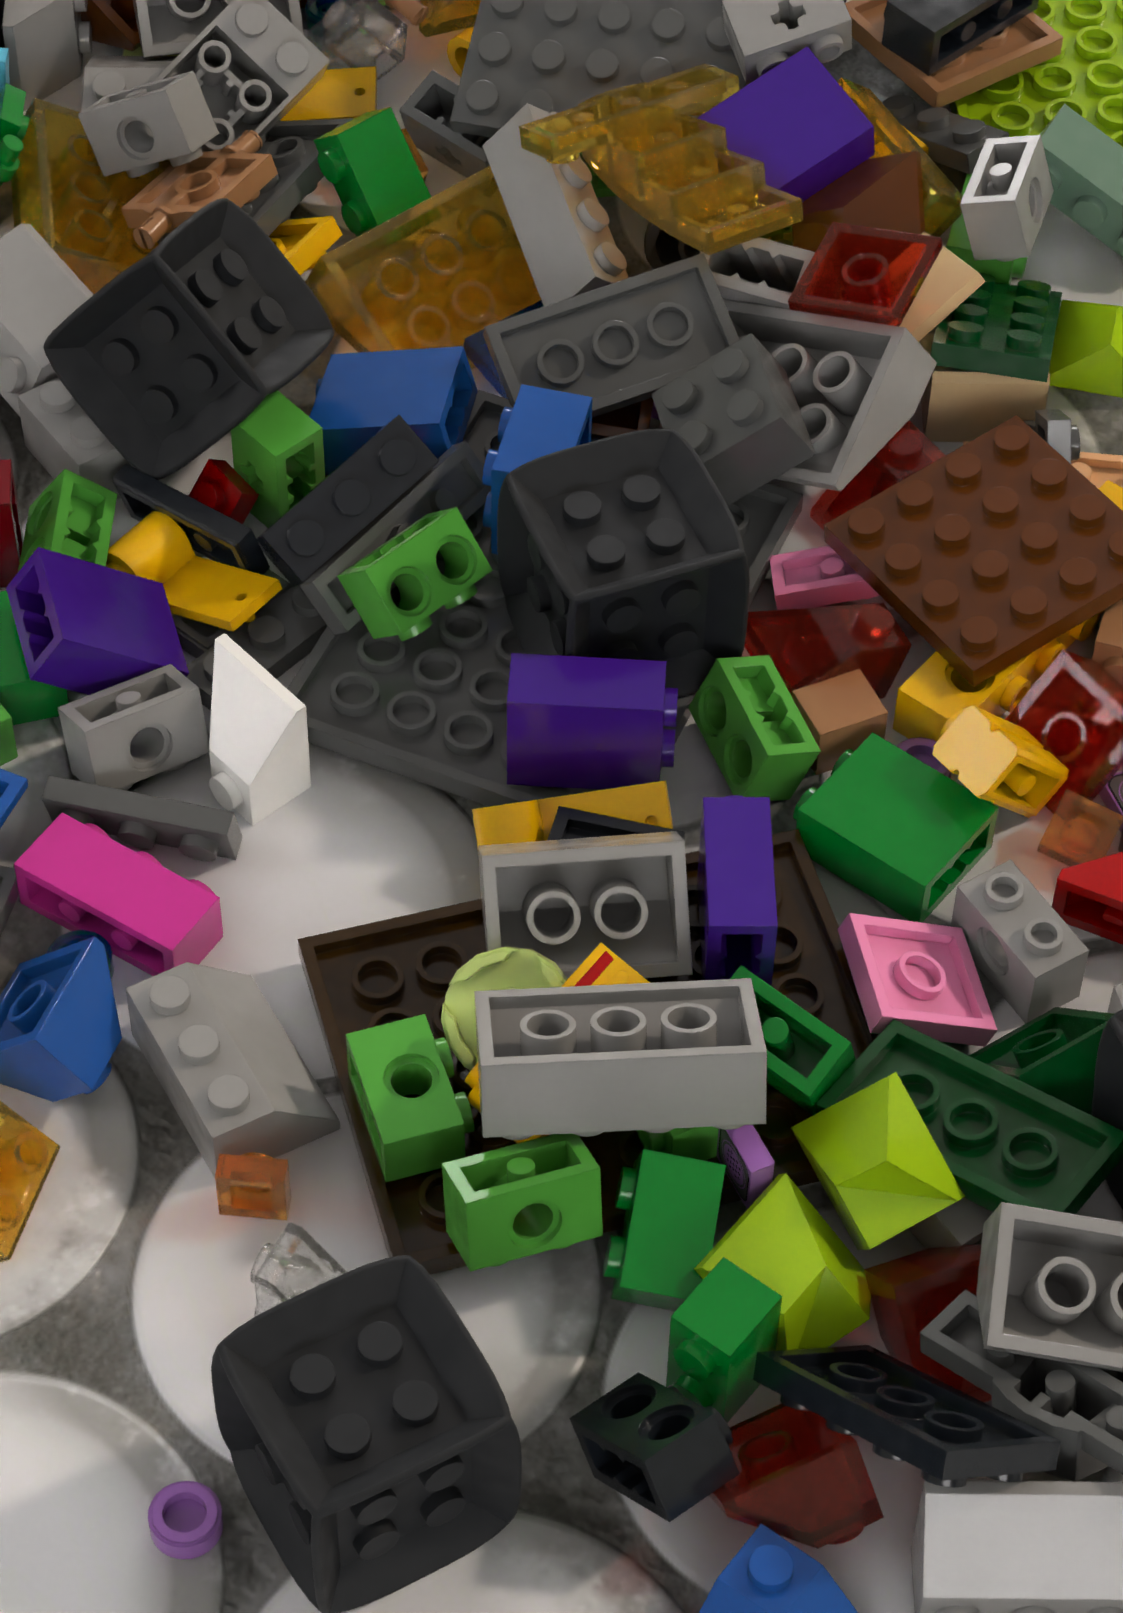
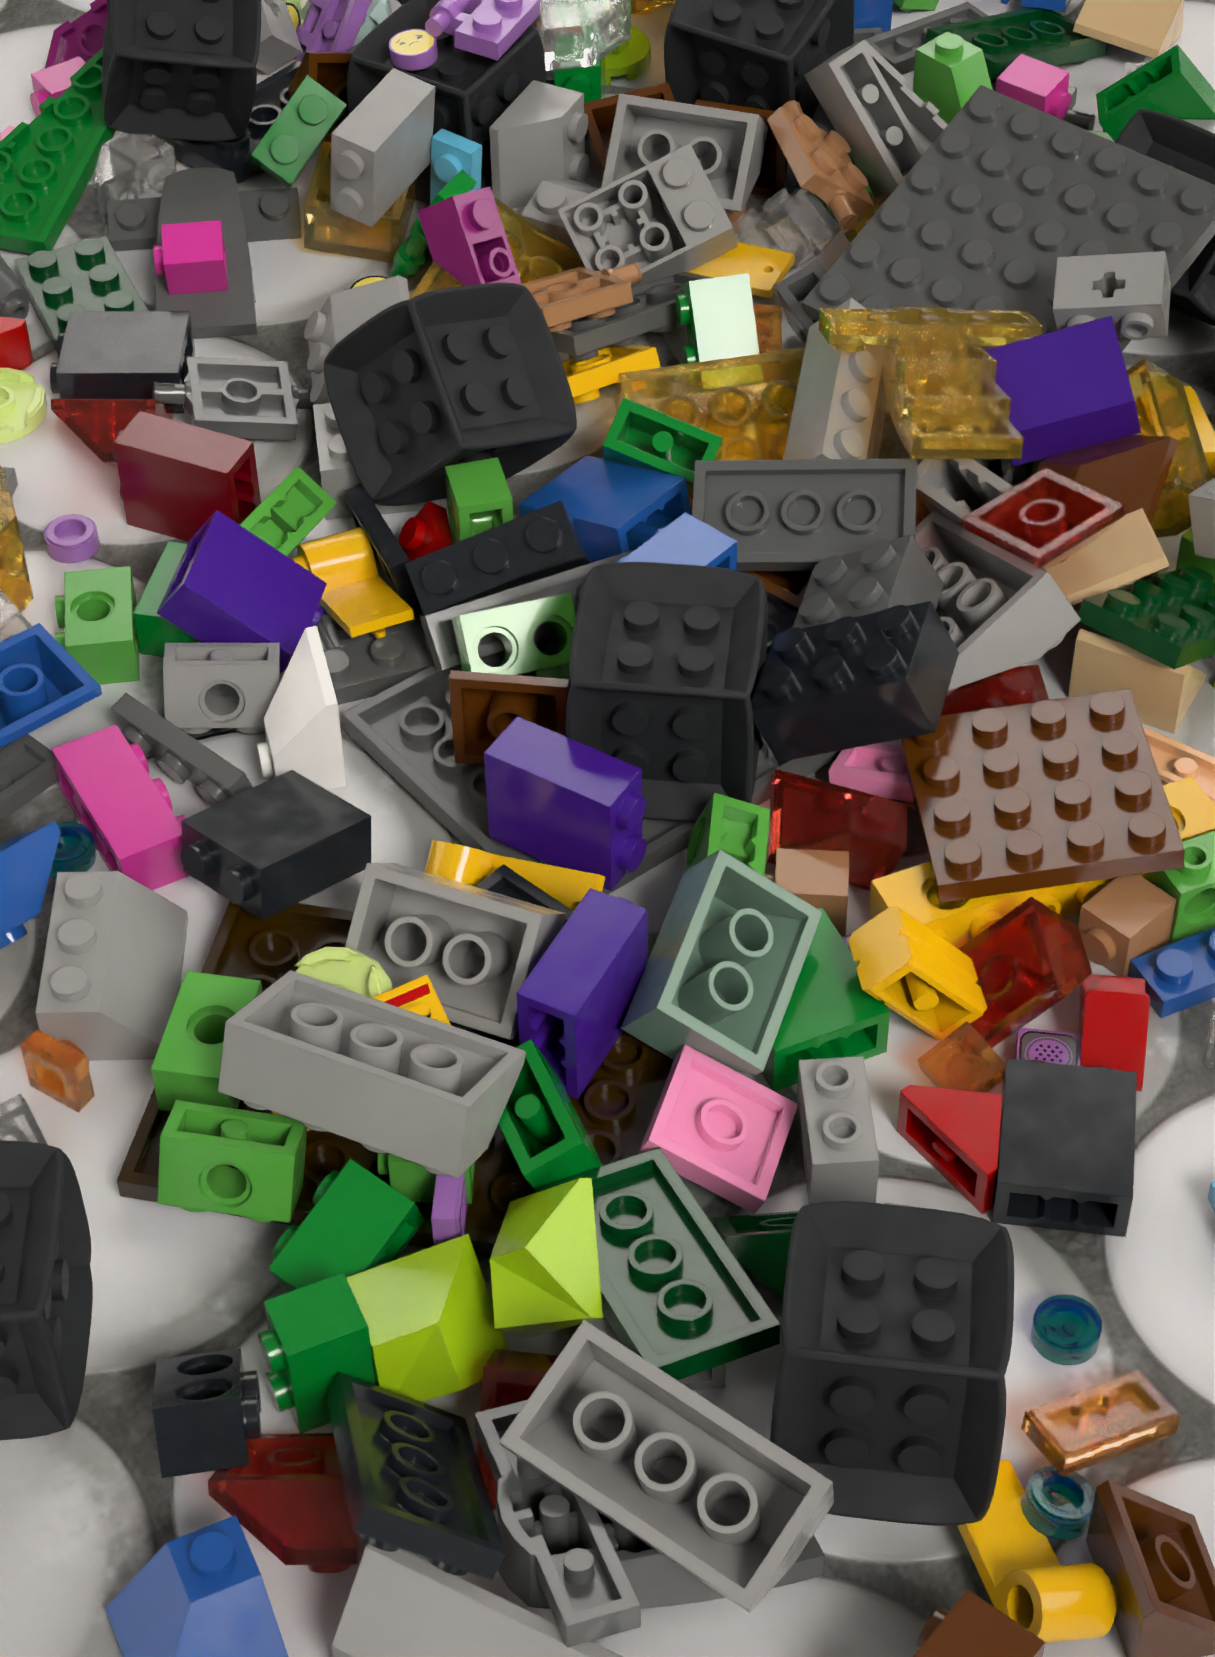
camera: 30 degrees right, 5 degrees down
light grey brick [78,71,219,178] -> none
dark grey plate [1024,409,1080,464] -> none
none -> black brick [181,770,371,920]
none -> magenta slope [417,187,522,286]
none -> reddish brown slope [449,670,571,765]
none -> green brick [602,397,723,499]
none -> sand green slope [621,849,823,1075]
none -> black brick [751,601,959,762]

